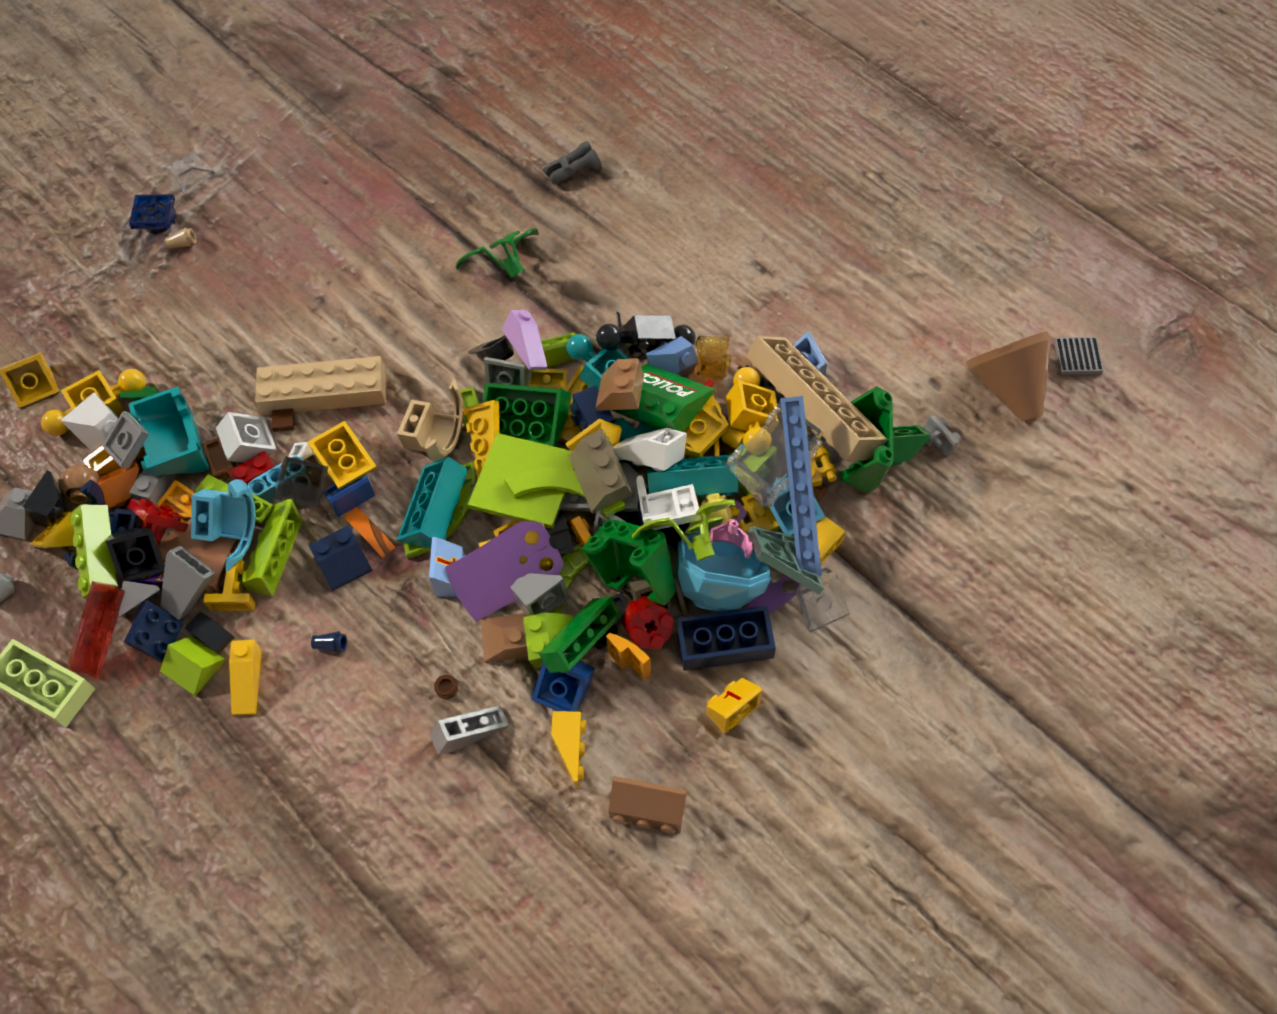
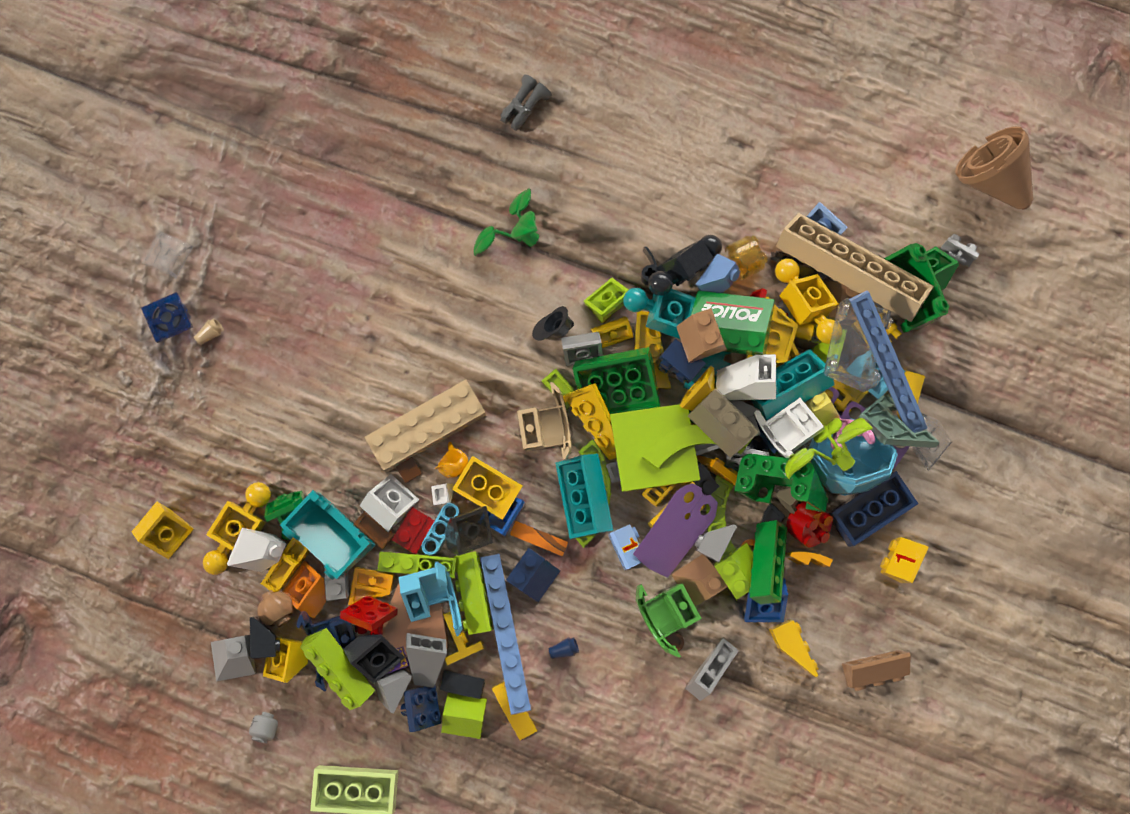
camera: 30 degrees left, 20 degrees up
clear red panel [66,581,125,679] -> none
light grey tile [102,411,149,470] -> none
lavender slope [502,310,547,370] -> none
tile [1054,337,1104,376] -> none
none -> light orange hair [435,442,468,478]
none -> medium blue plate [480,554,531,715]
none -> bright green piece [636,583,702,657]

